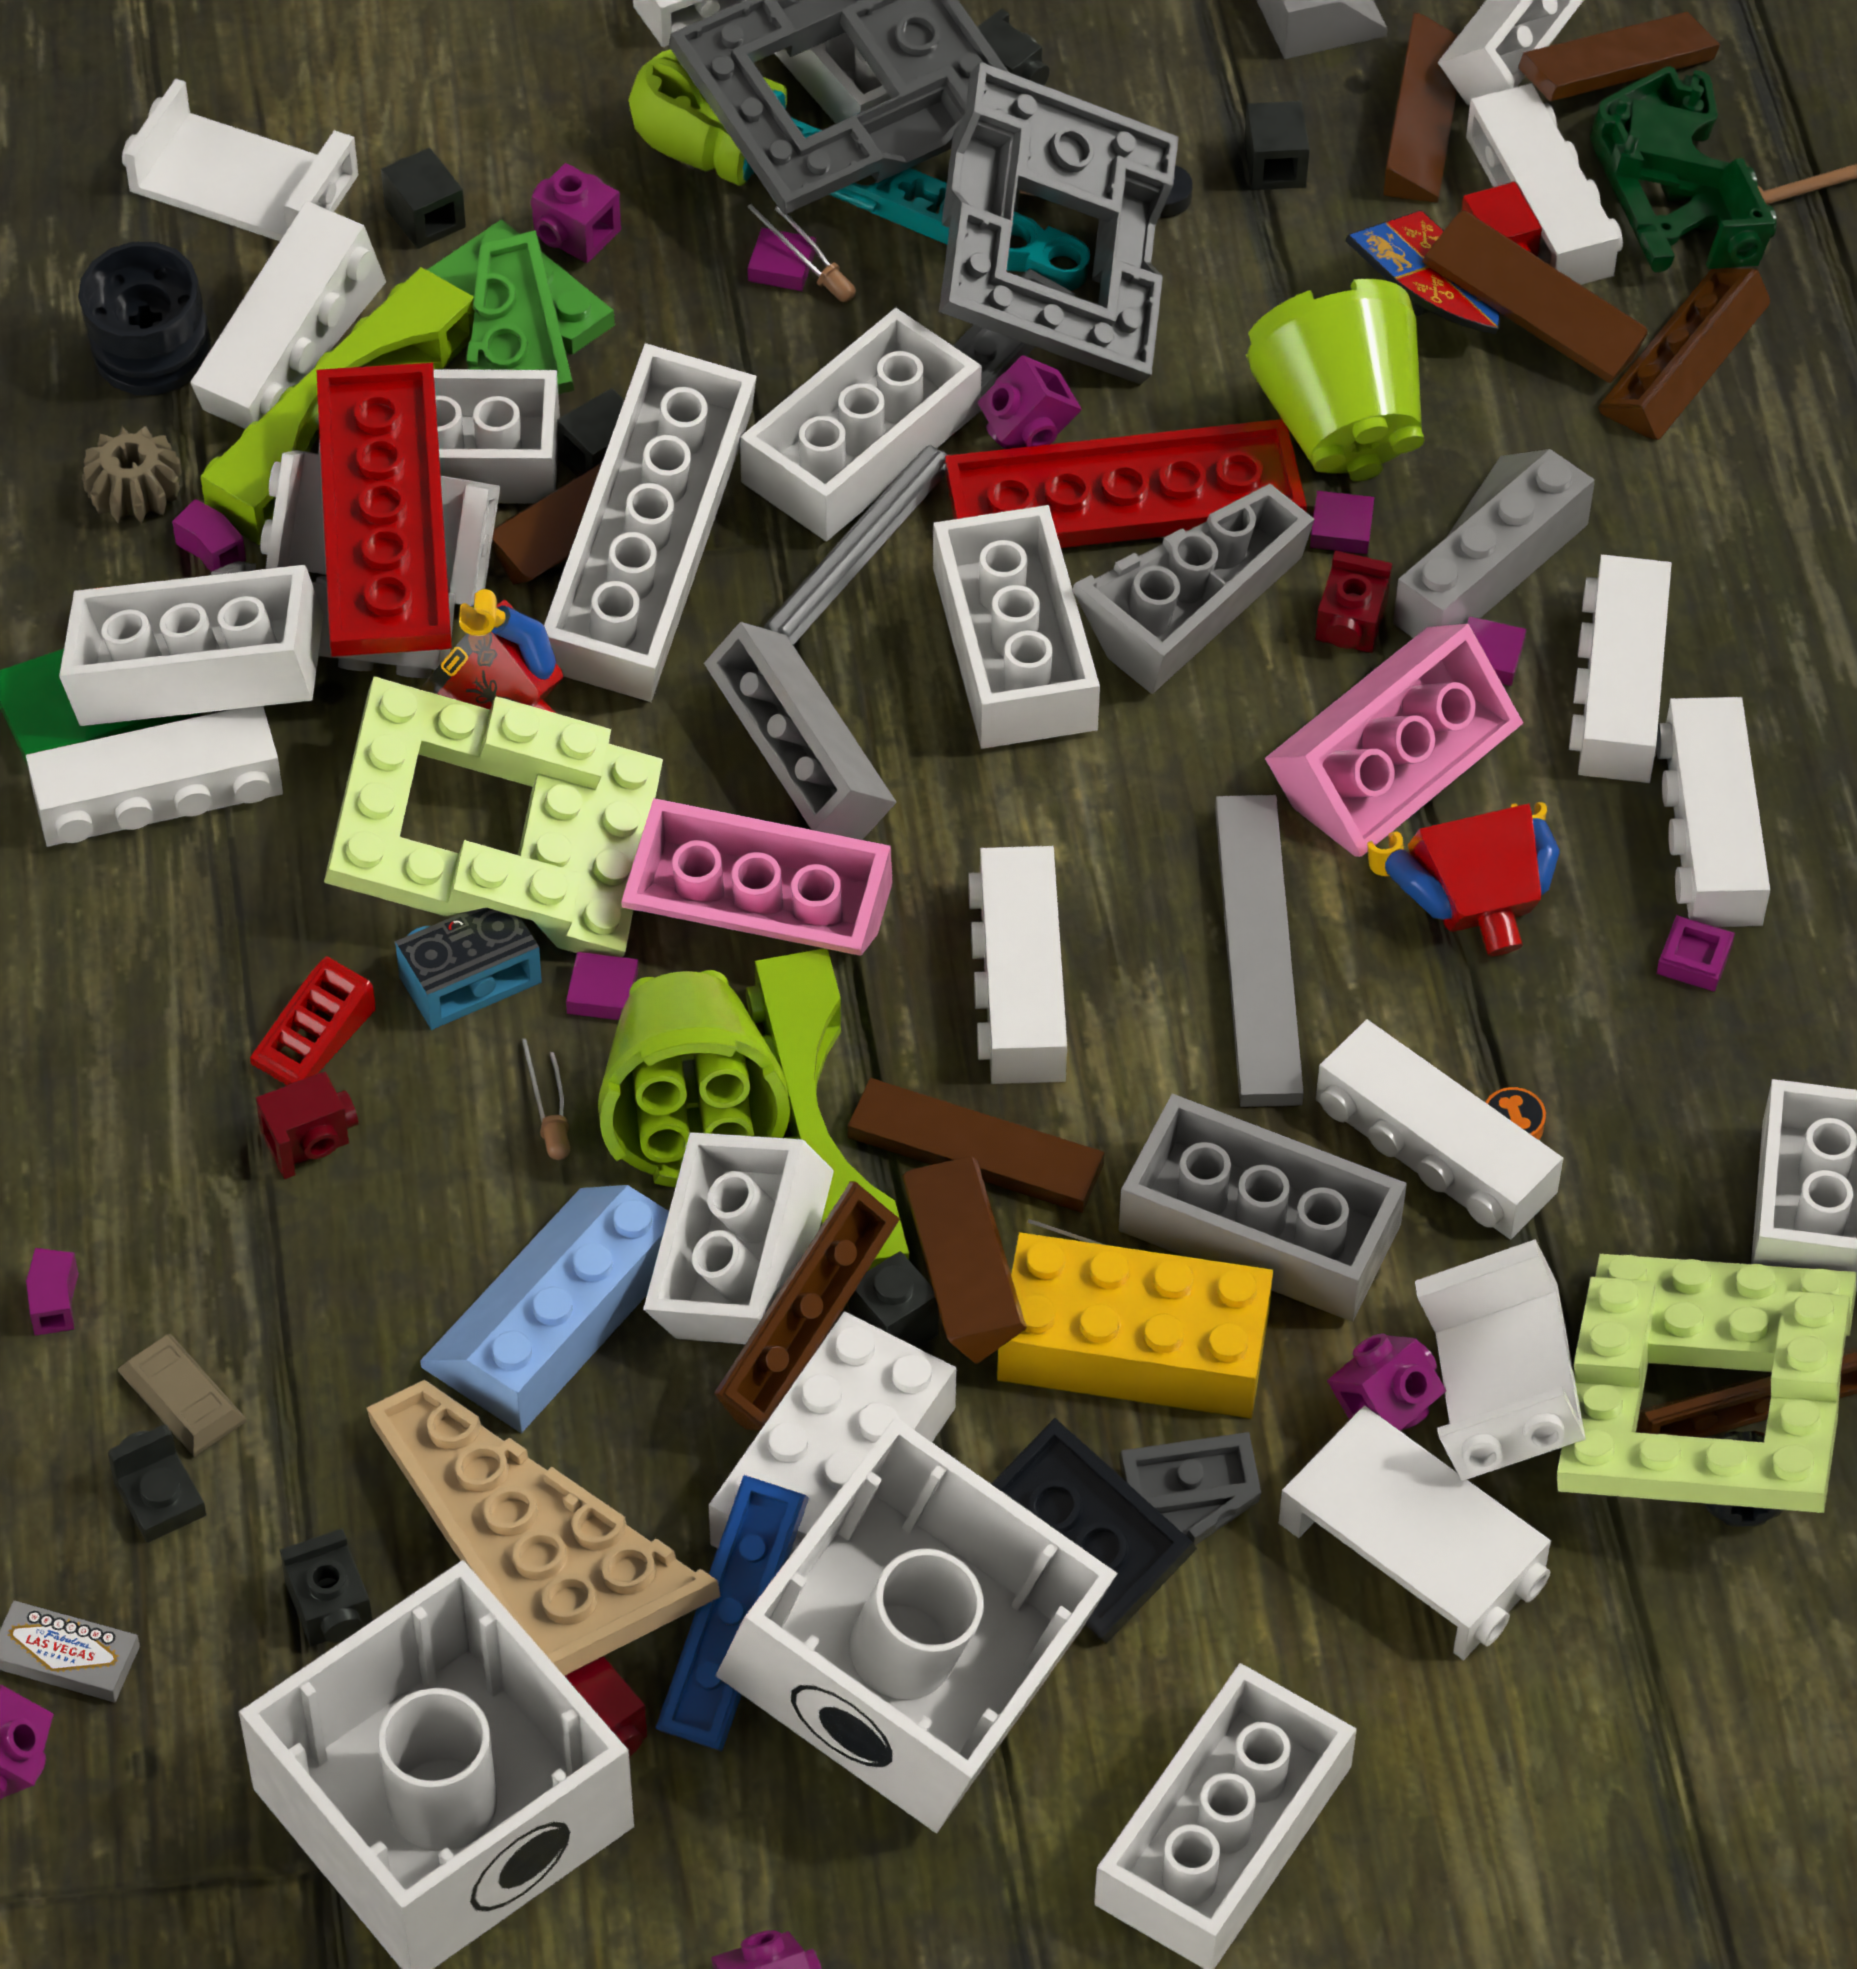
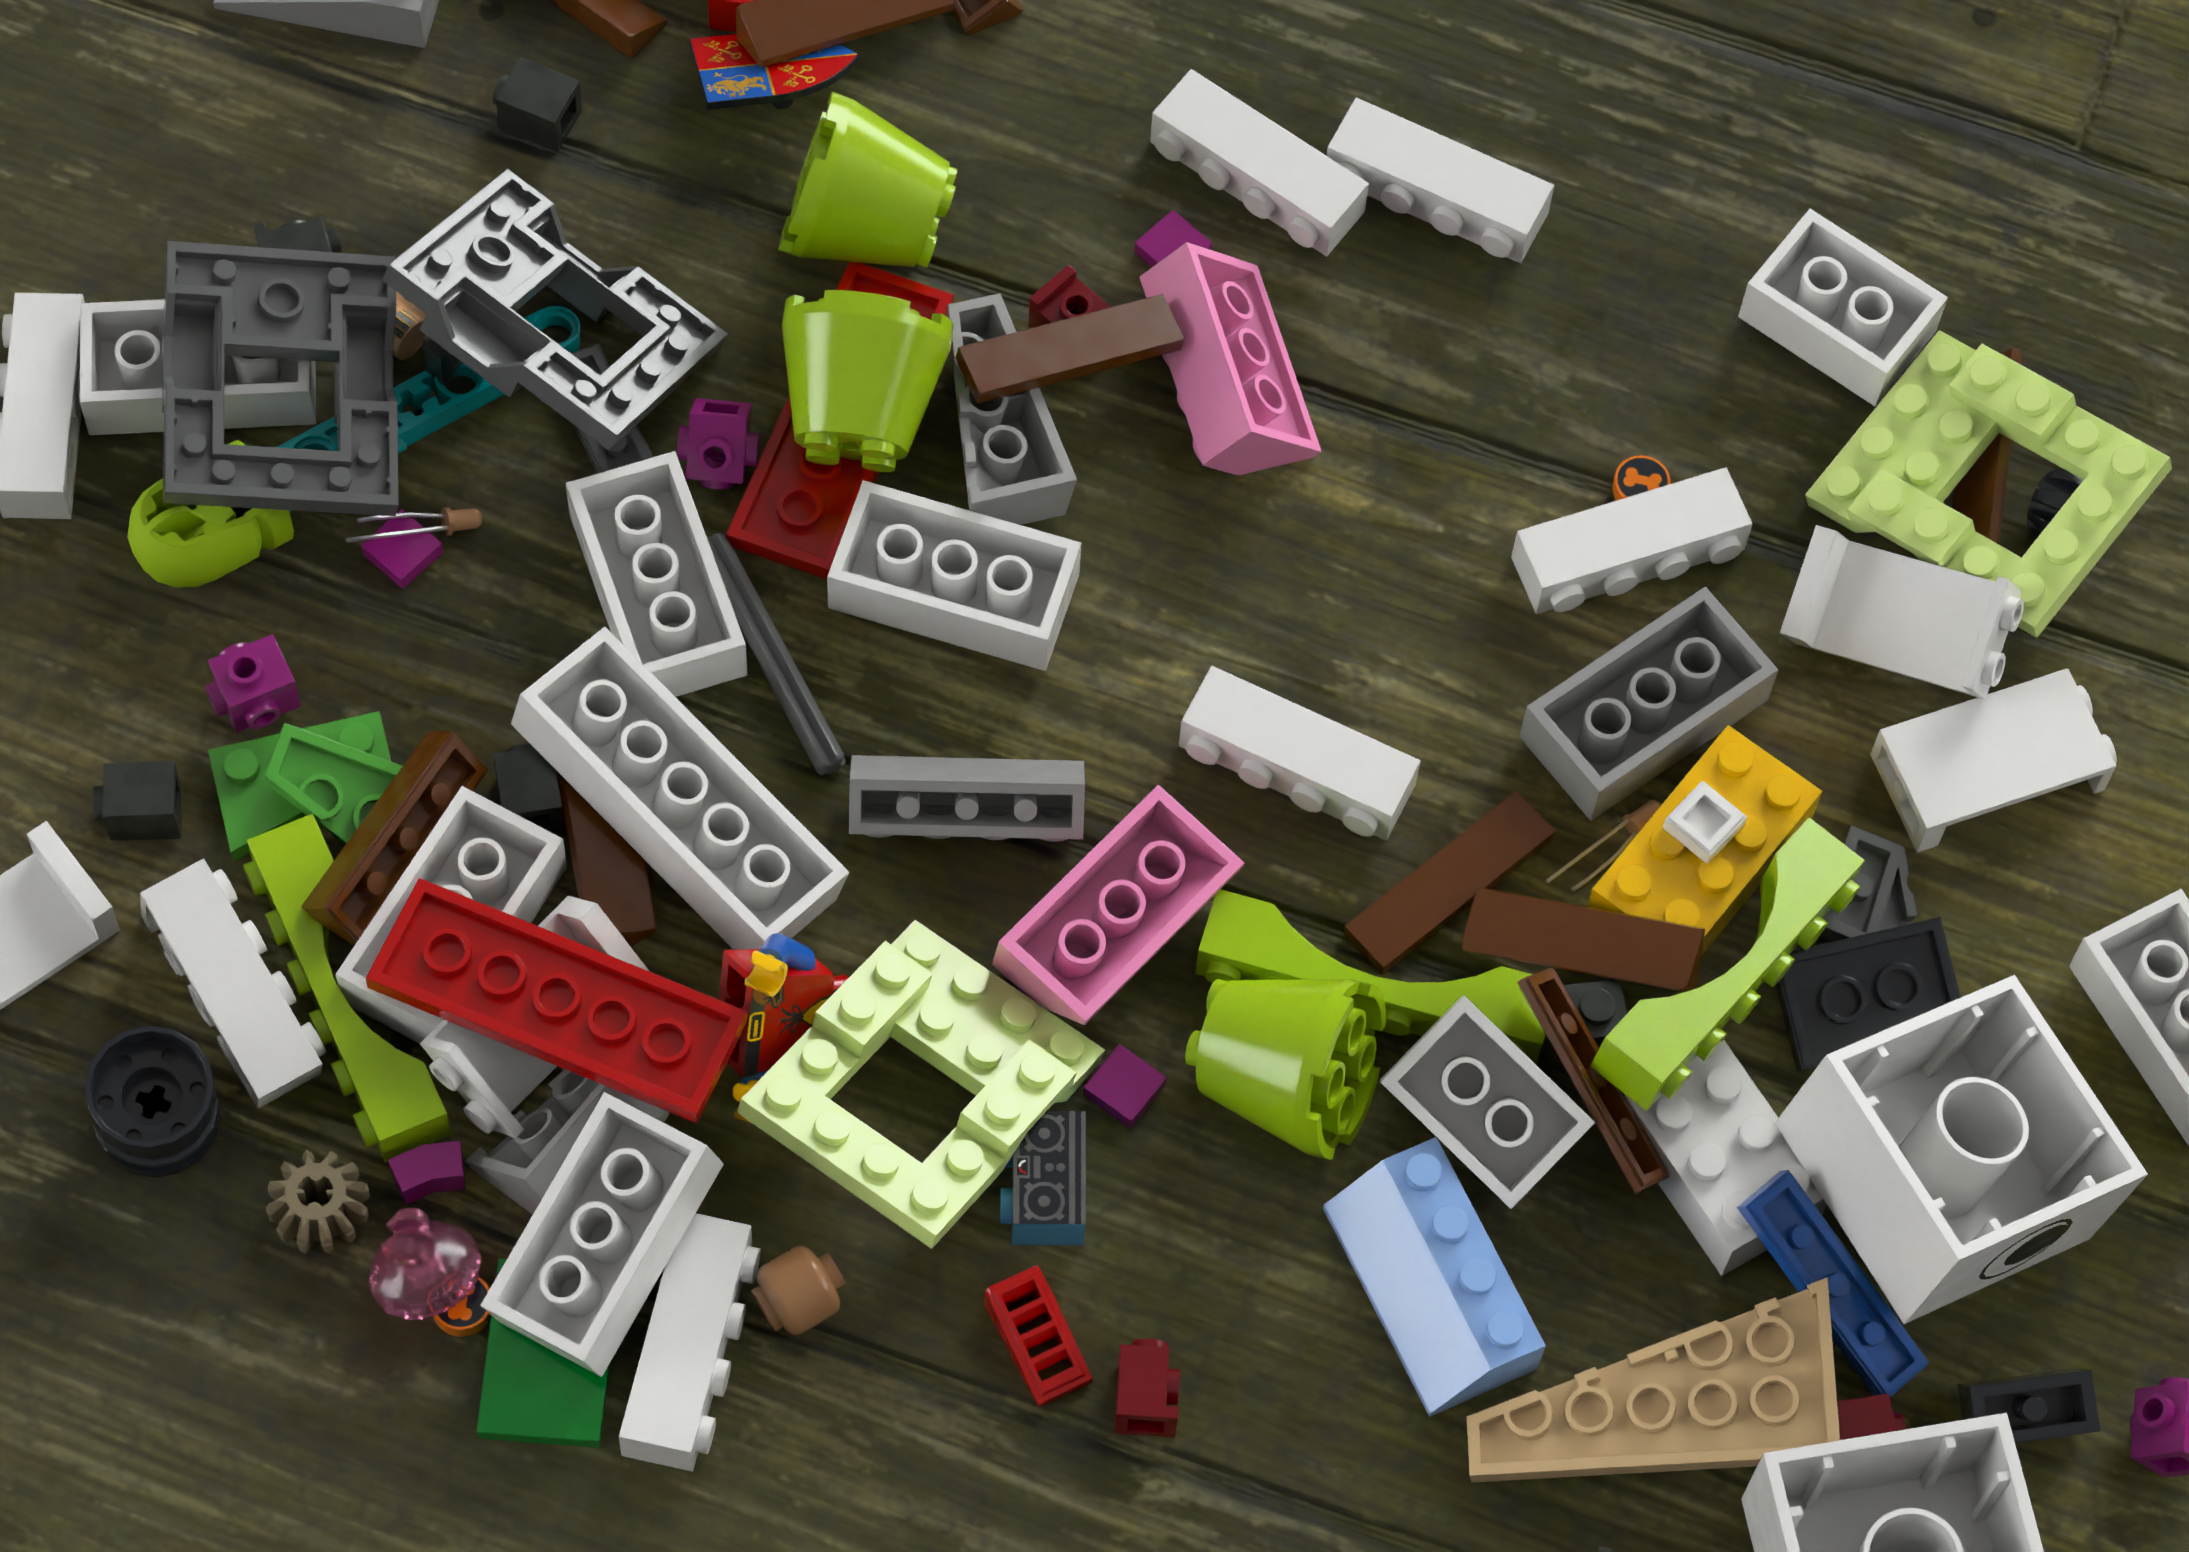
camera: 65 degrees left, 10 degrees up
medium nougat piece [522,1039,570,1160] -> none
light grey tile [1215,795,1304,1107] -> none
magenta tile [1310,491,1375,554] -> none
magenta brick [1326,1334,1447,1431] -> none
red torso [1367,802,1560,957] -> none
light grey wedge [1393,449,1595,638] -> none
magenta tile [1656,915,1735,992] -> none
none -> reddish brown slope [301,731,488,946]
none -> clear pink hair [369,1208,482,1320]
none -> medium nougat head [751,1245,846,1336]
none -> lime cone [782,290,954,472]
none -> reddish brown tile [955,294,1185,404]
none -> lime arch [1590,817,1865,1111]
none -> white tile [1662,780,1747,864]
none -> black brick [1958,1368,2101,1443]

